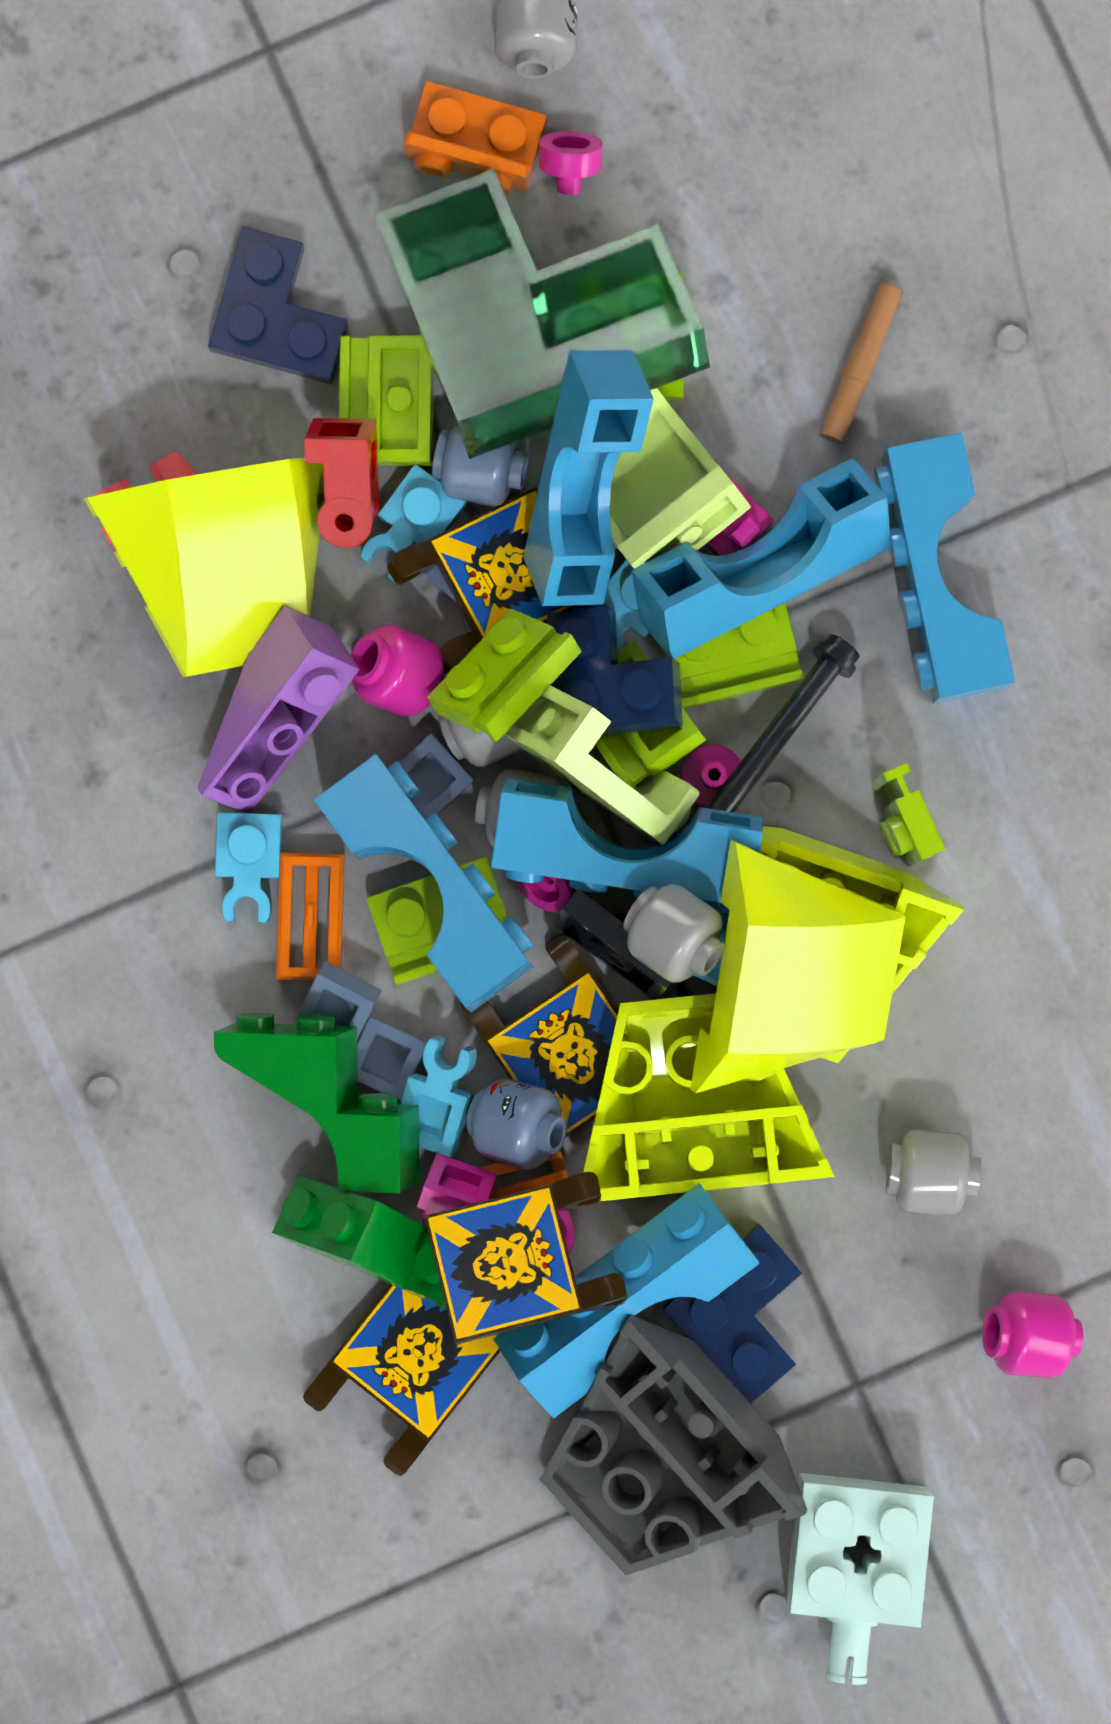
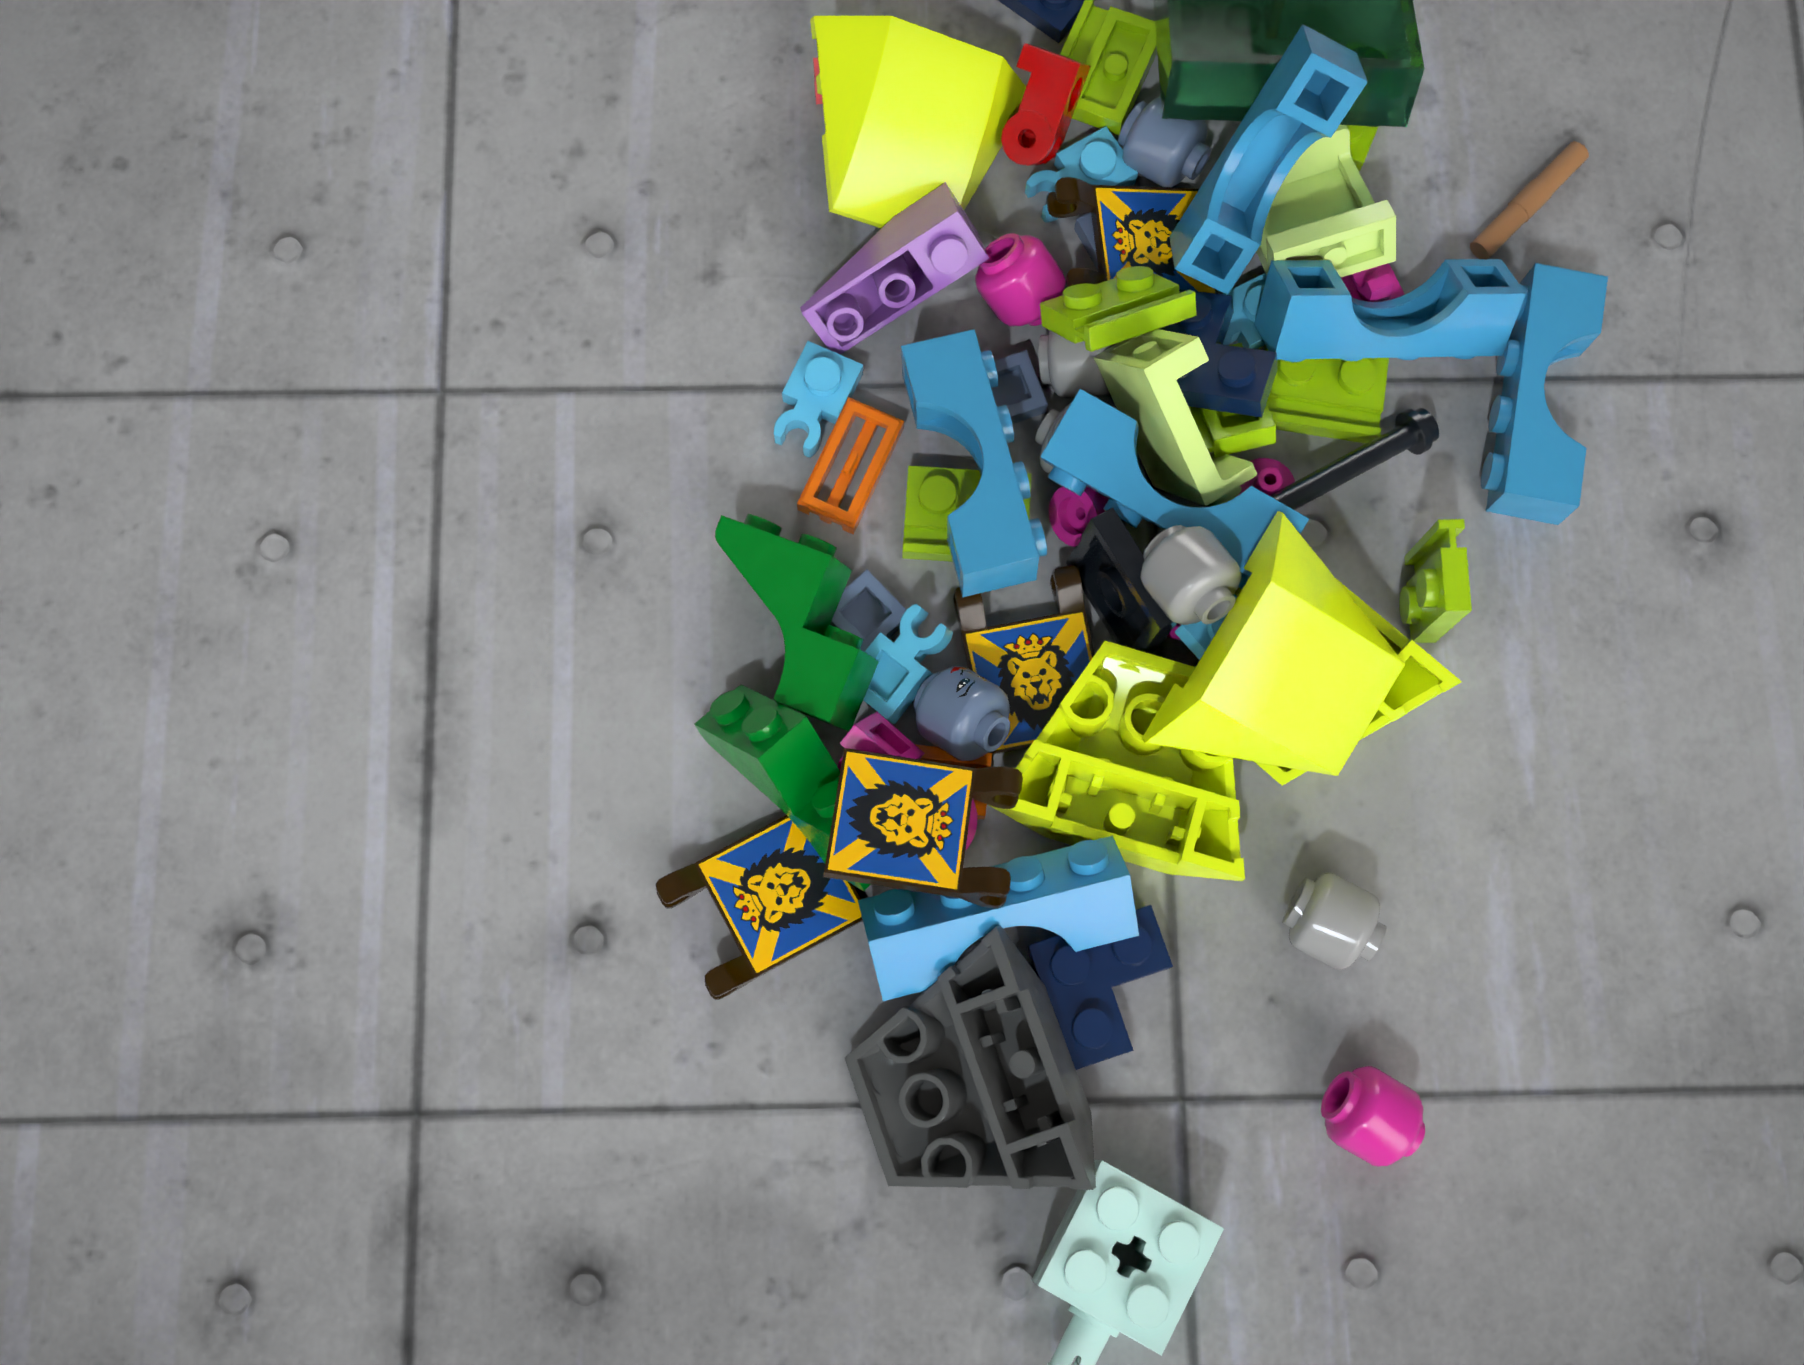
camera: 15 degrees right, 10 degrees down
sand blue tile [295,961,382,1040] -> none

